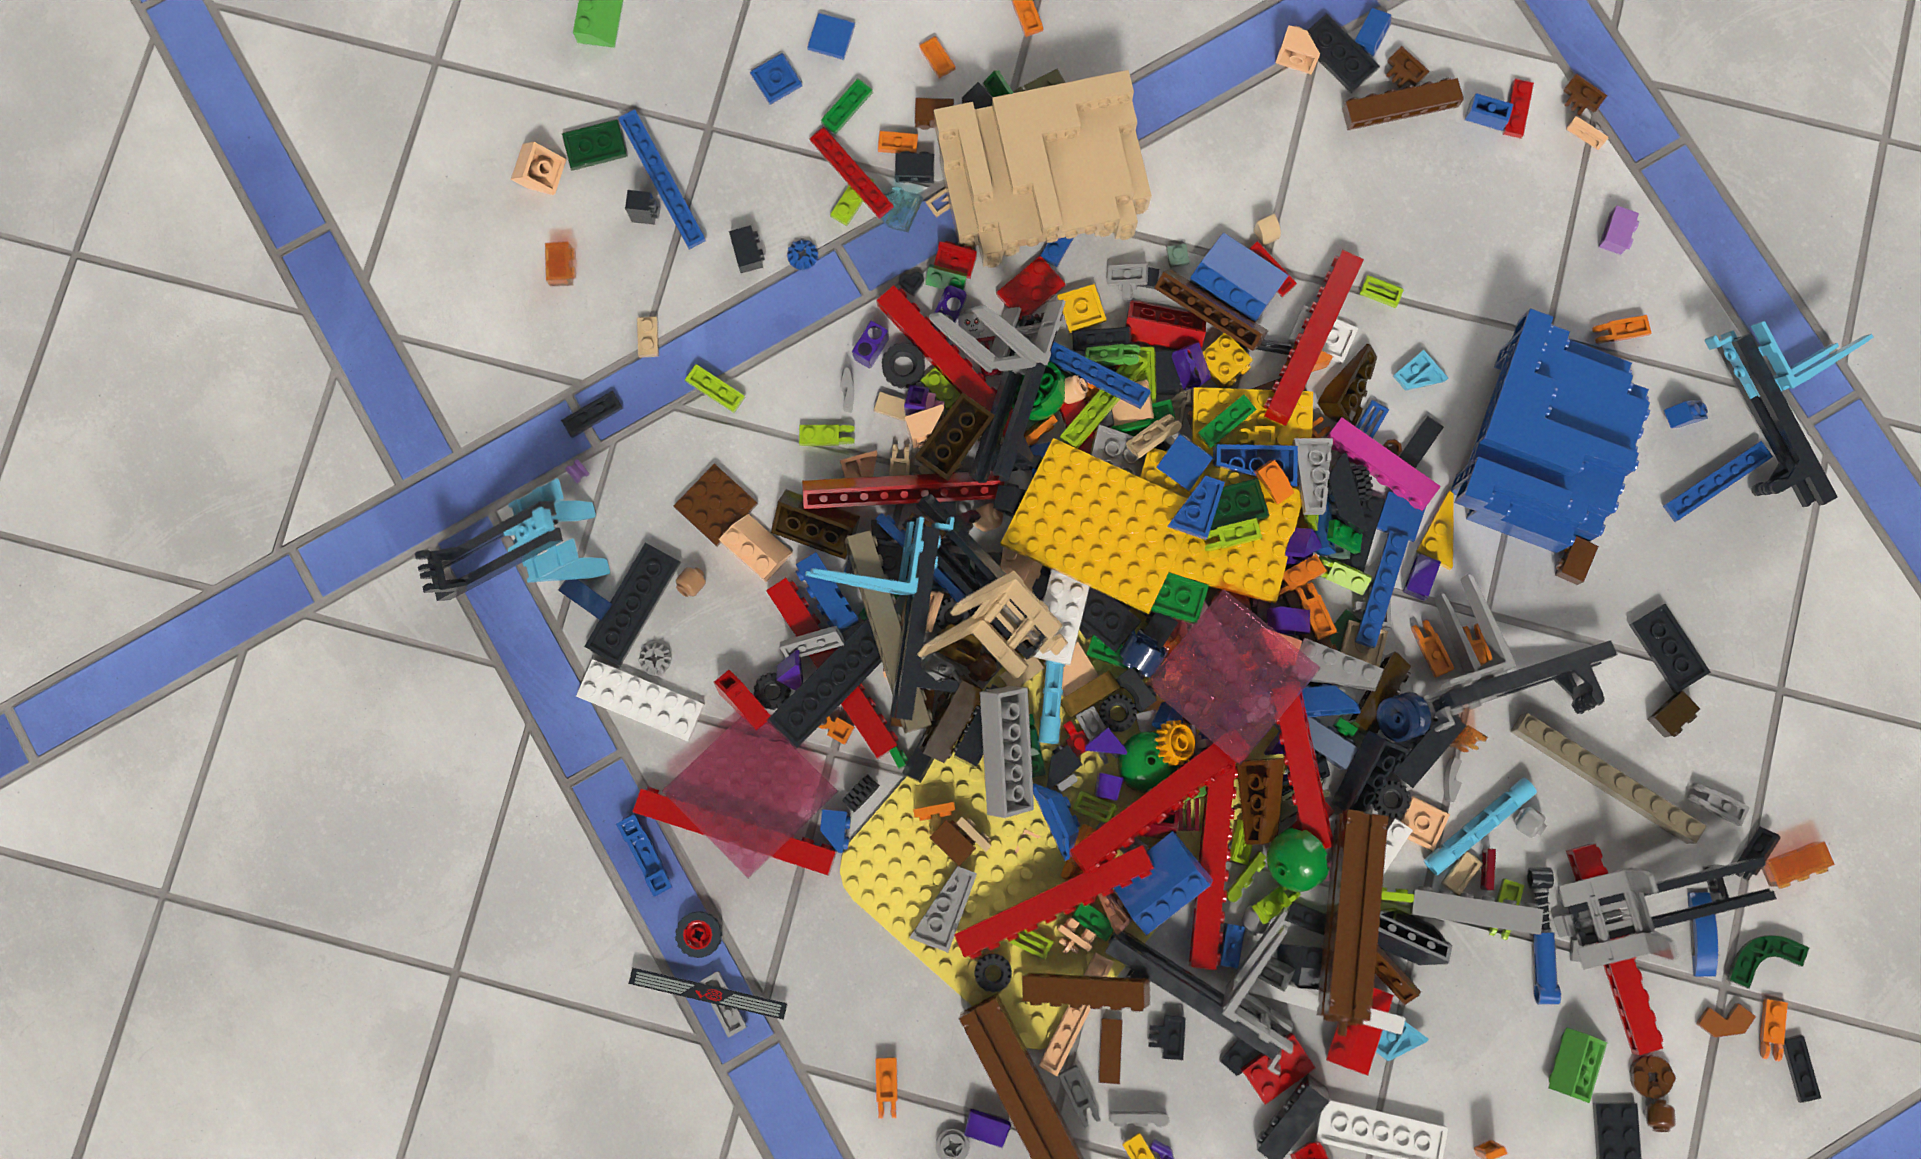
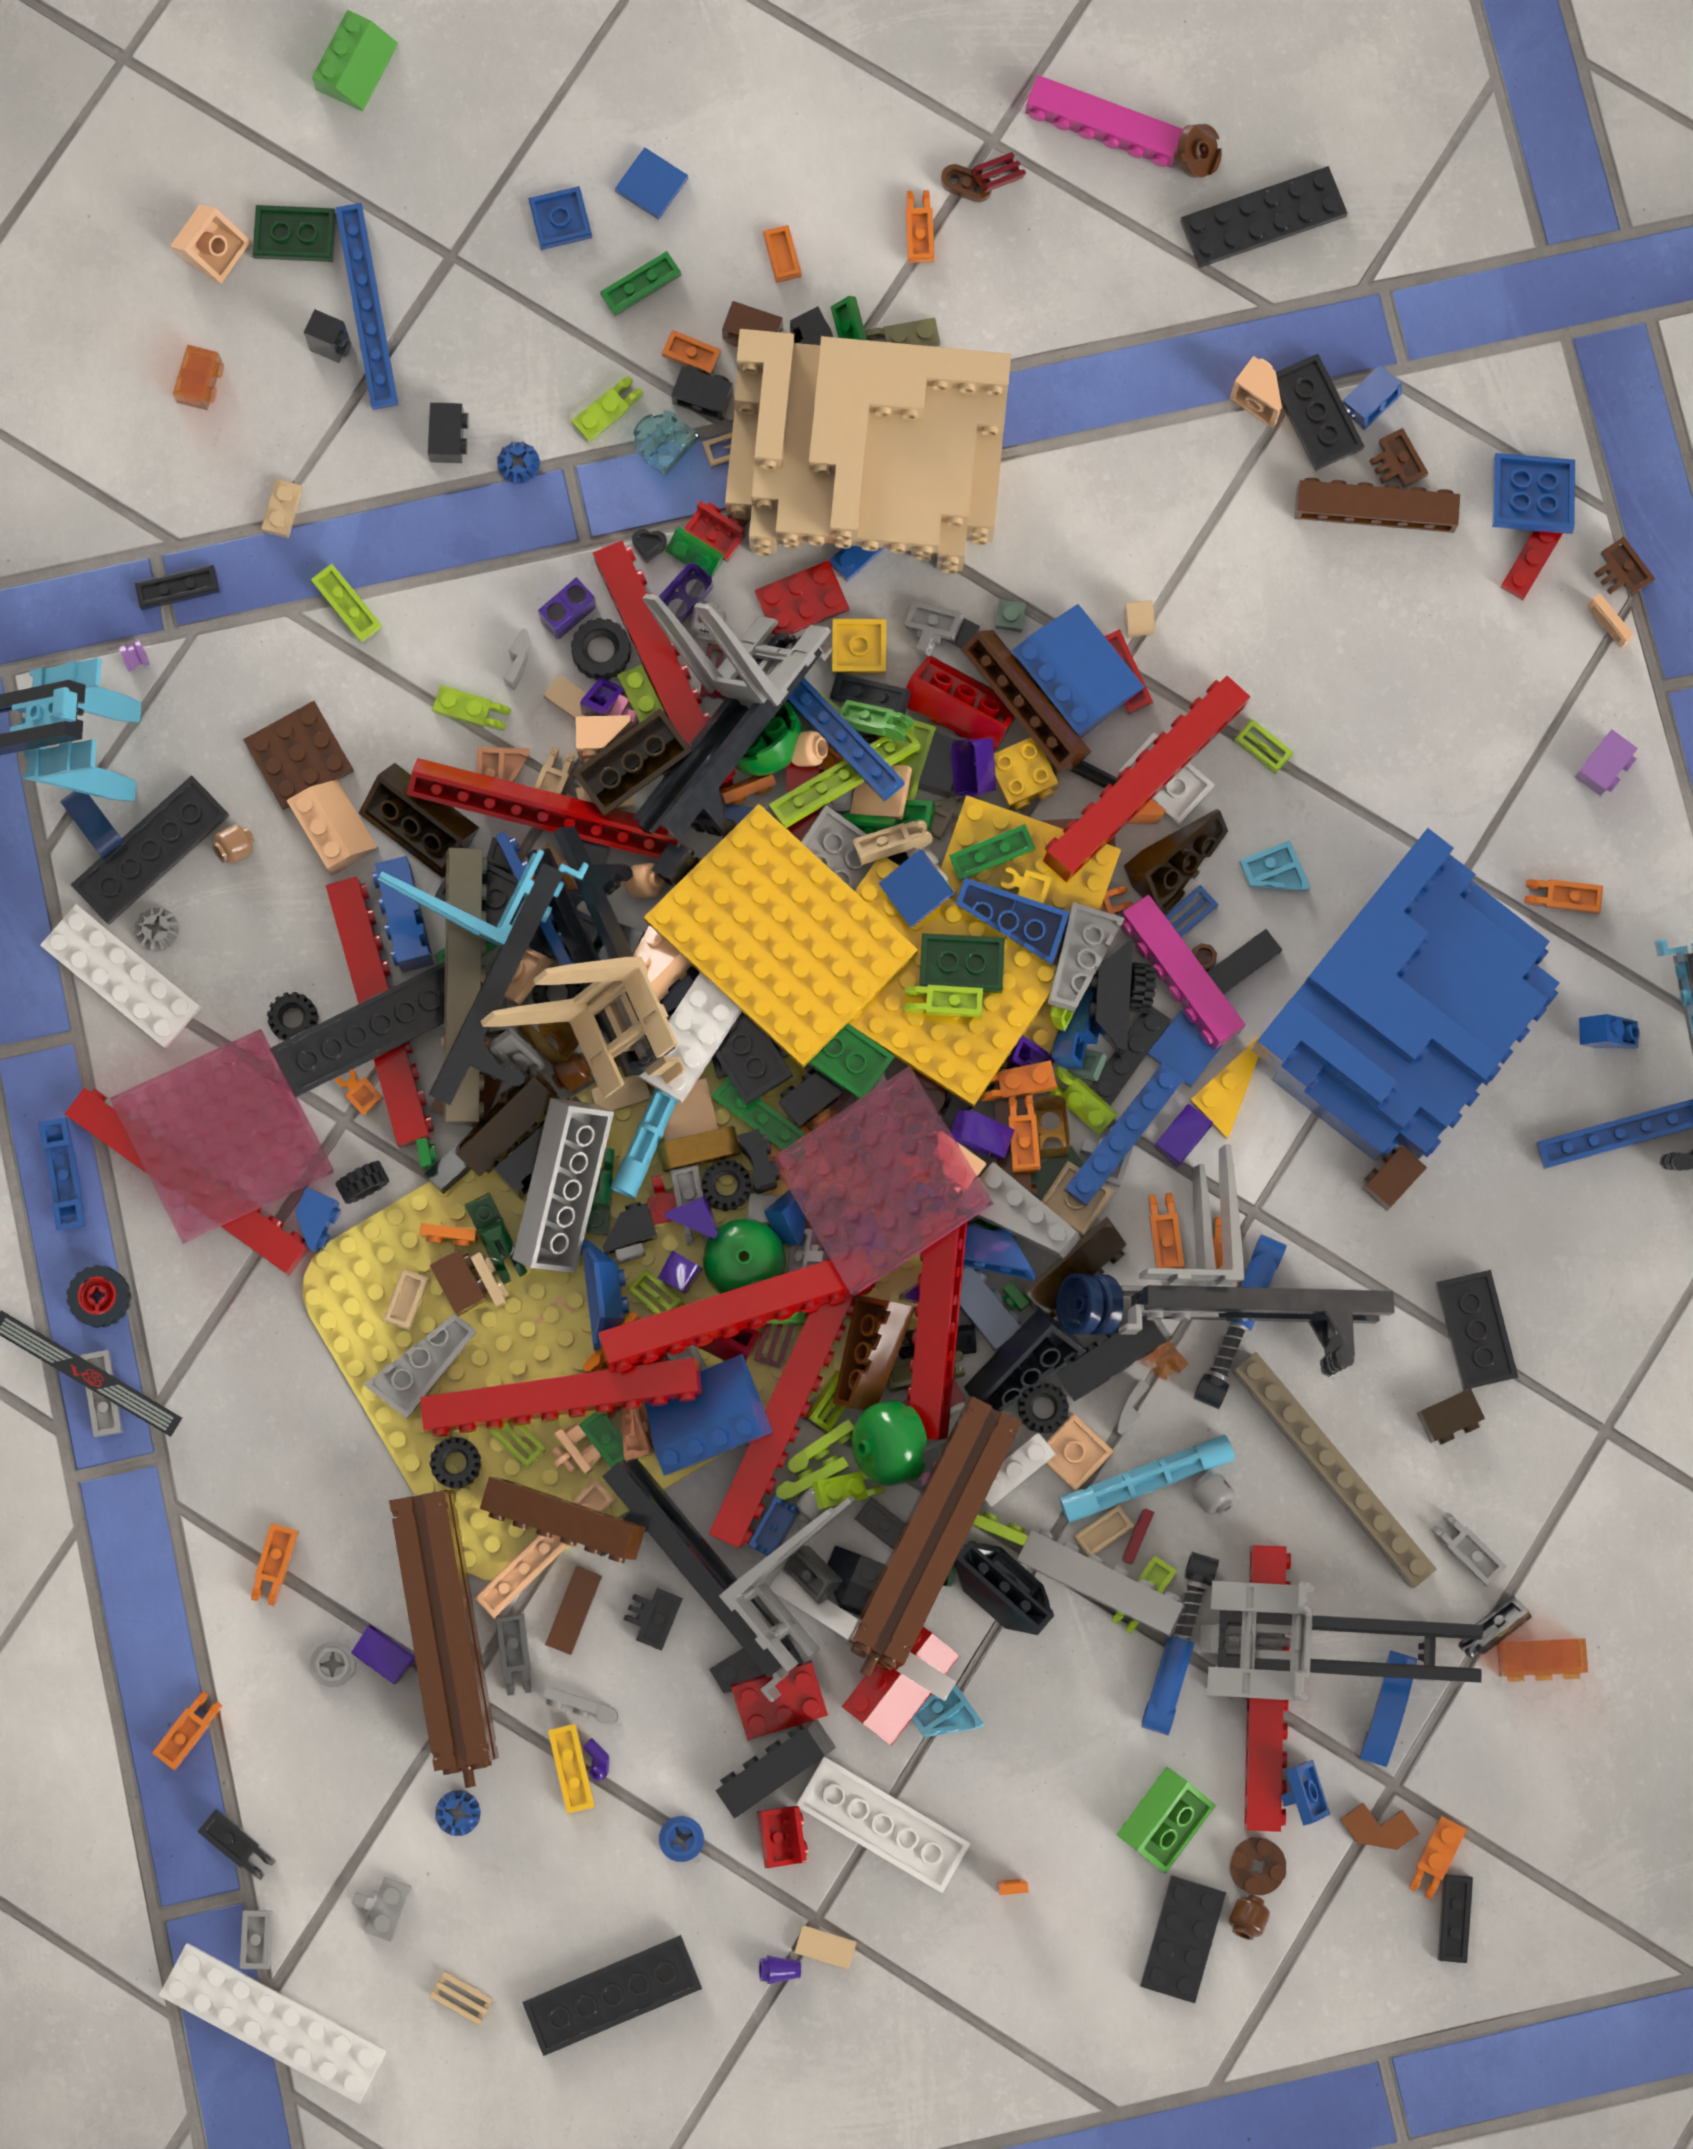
camera: 15 degrees right, 0 degrees up
red slope [714,670,771,731] -> none
dark purple slope [776,650,803,691] -> none
light grey plate [779,626,844,658] -> none
red tile [809,127,894,219] -> none
dark blue brick [1120,631,1168,678] -> none
light orange gear [1155,720,1195,766] -> none
blue wing [1167,475,1225,540] -> none
orange slope [1254,460,1294,505] -> none
dark purple slope [1285,528,1322,557] -> none
green plate [1327,519,1363,554] -> none
reddish brown plate [1375,945,1421,1005] -> none
blue brick [1465,93,1513,131] -> none
dark green plate [1726,935,1810,989] -> none
none -> tan tile [383,1269,429,1331]
none -> dark green plate [464,1192,527,1284]
none -> lime hinge [775,1455,849,1501]
none -> pearl gold piece [1034,1095,1070,1159]
none -> piece [1193,1234,1287,1410]
none -> blue hinge [1281,1760,1330,1826]
none -> blue plate [1492,453,1575,534]

